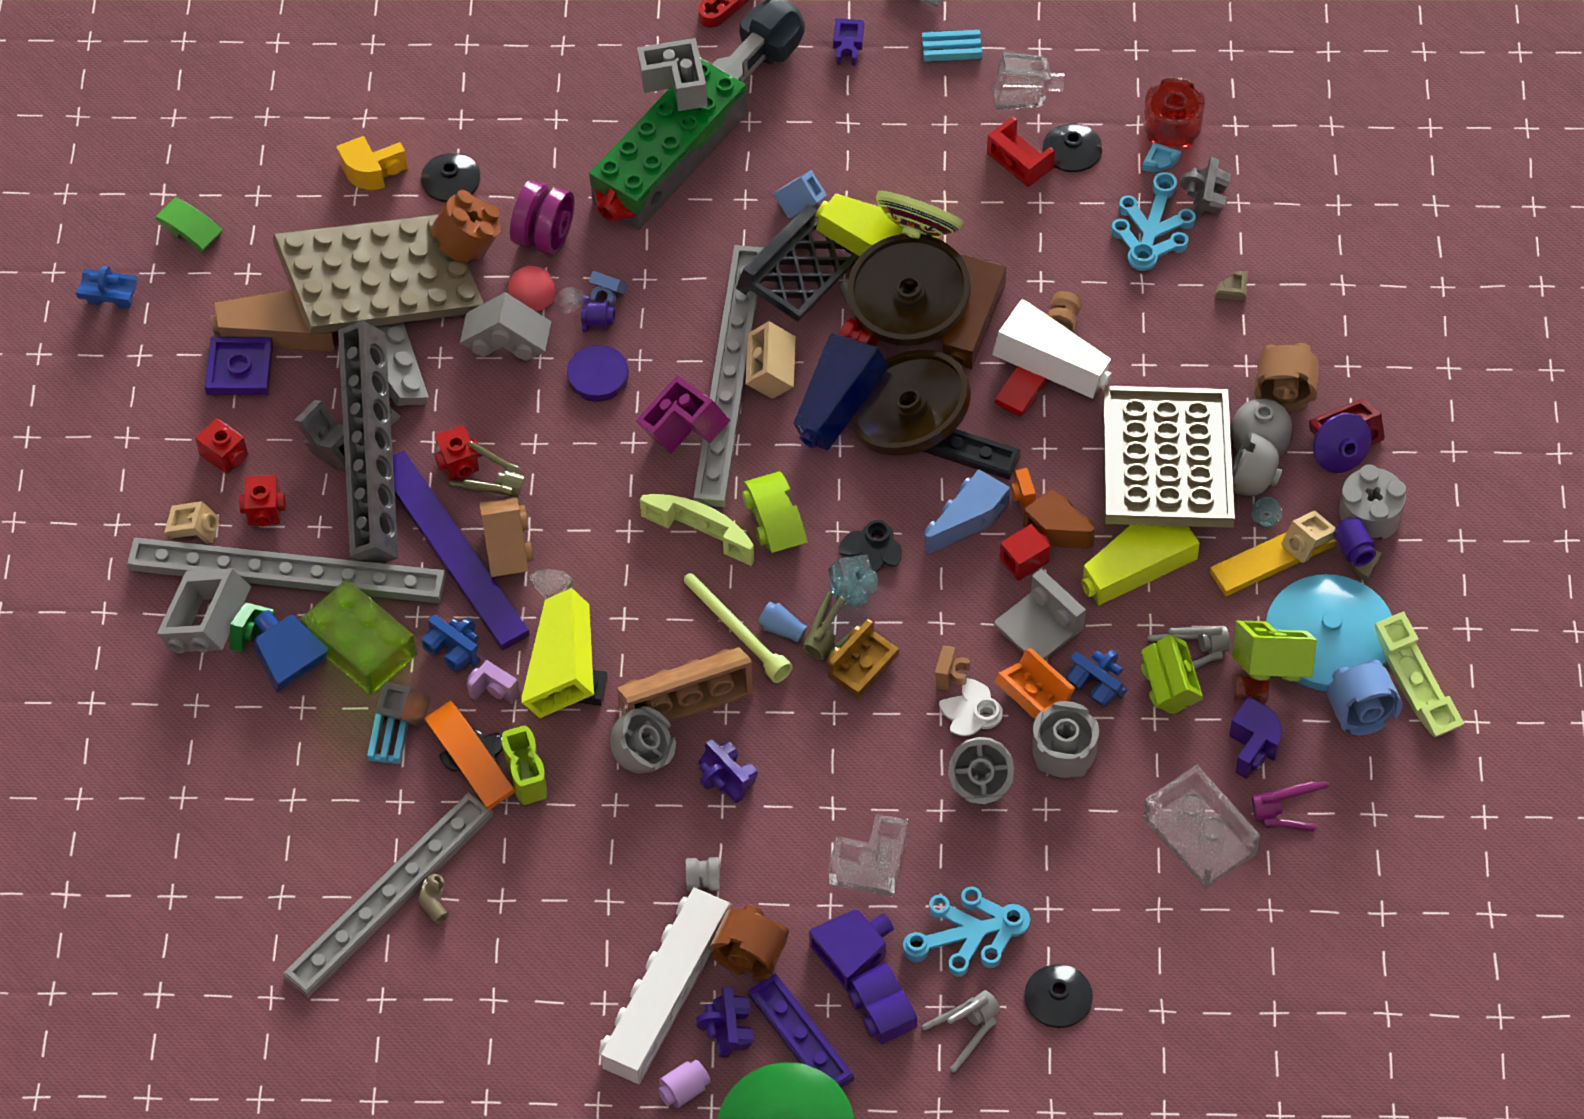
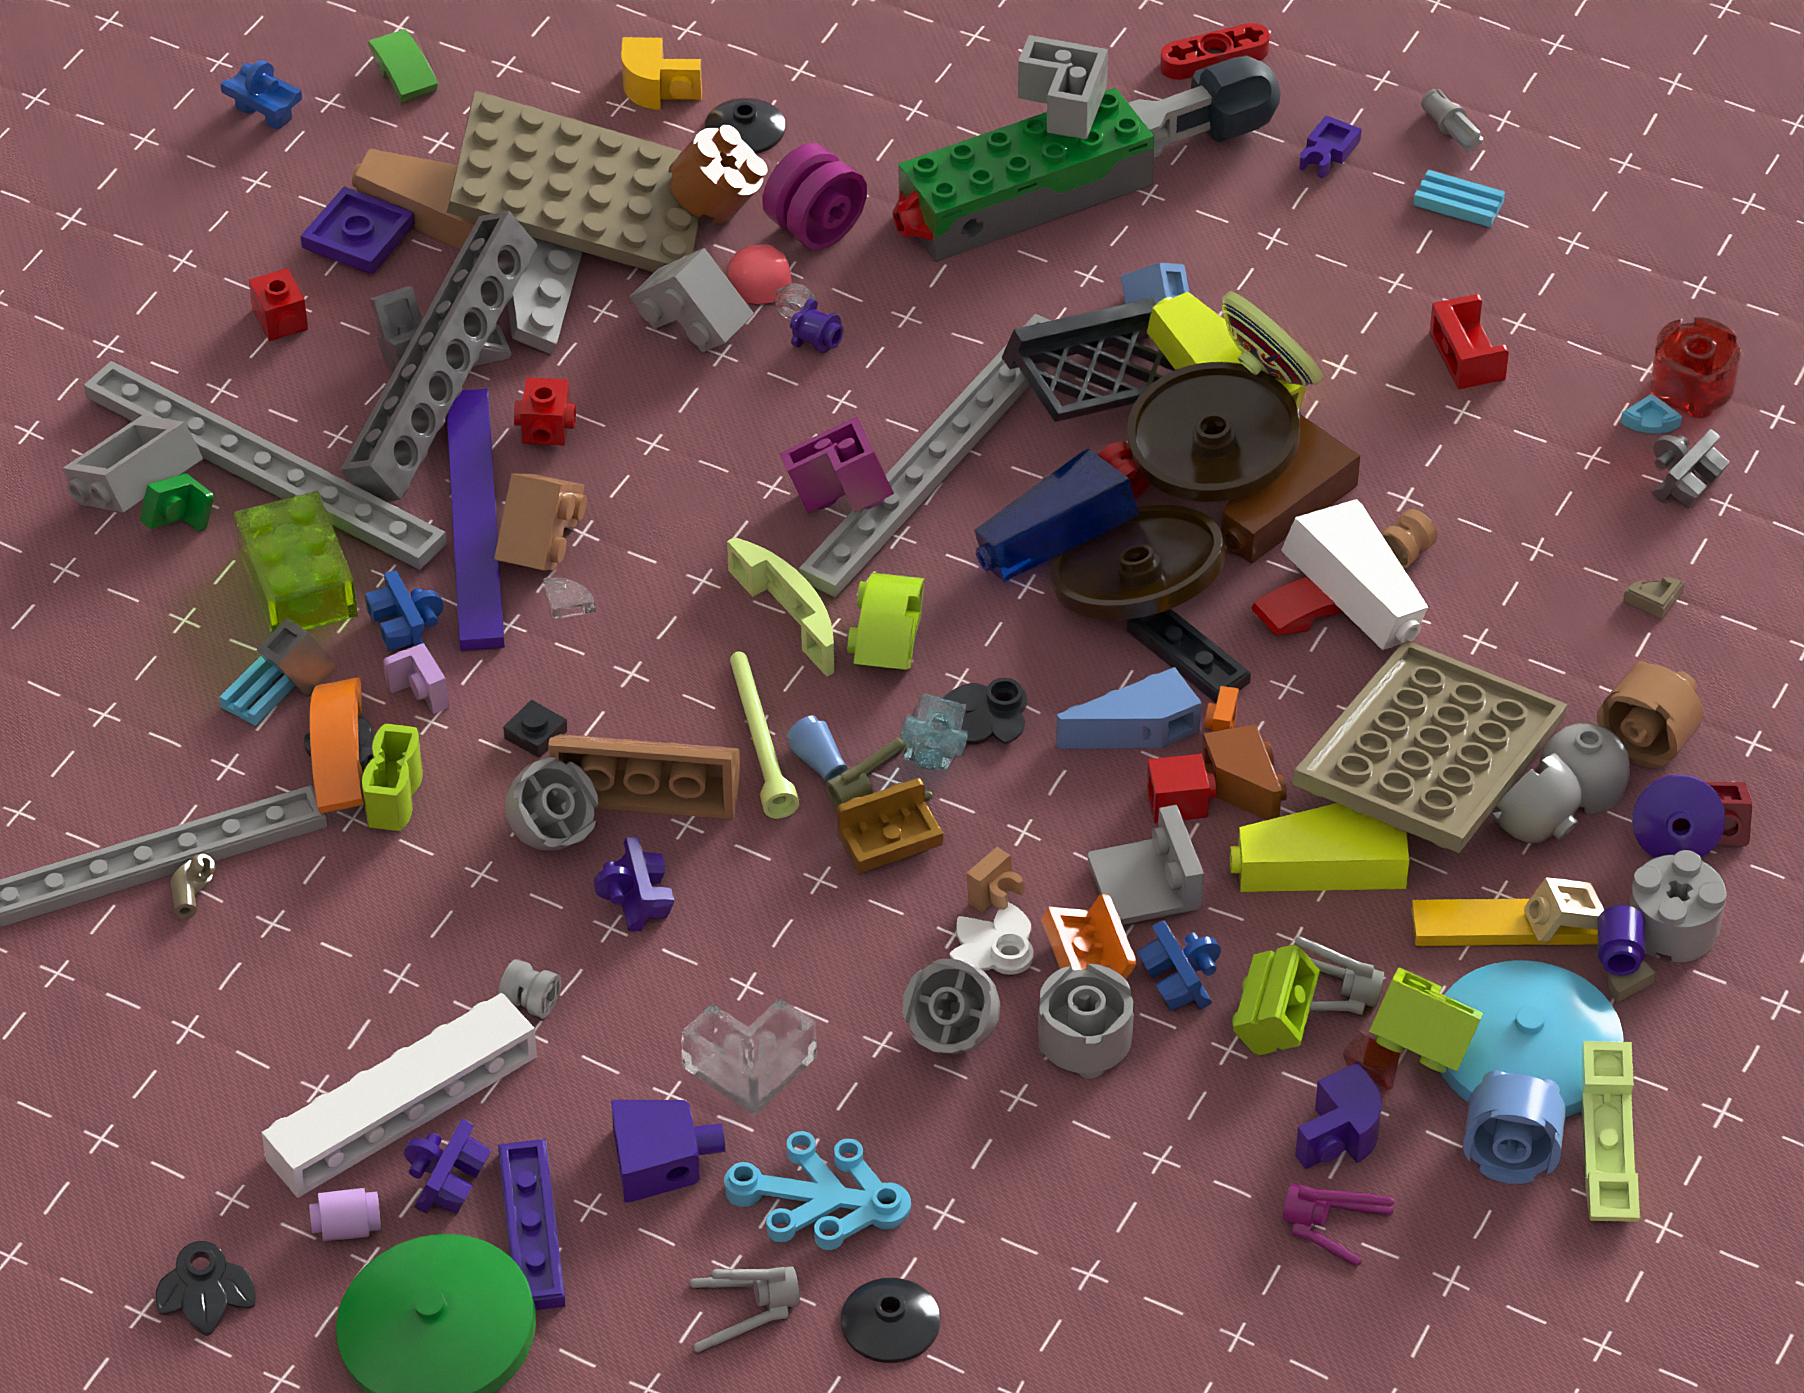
camera: 25 degrees right, 10 degrees down
tan bracket [164,501,219,544] -> none
red brick [239,475,286,527] -> none
blue torso [254,610,329,692] -> none
olive plant [449,441,525,499] -> none
neon yellow slope [521,588,594,718] -> none
dark purple tile [567,345,629,402] -> none
medium blue tile [589,271,628,306] -> none
dark orange brick [709,904,789,980] -> none
tan brick [745,321,796,399] -> none
dark purple brick [847,962,918,1044] -> none
clear torso [992,51,1065,110] -> none
black dish [1043,123,1102,172] -> none
medium azure plant [1111,172,1196,271] -> none
clear brick [1143,764,1261,889] -> none
clear light blue plate [1251,497,1283,527] -> none

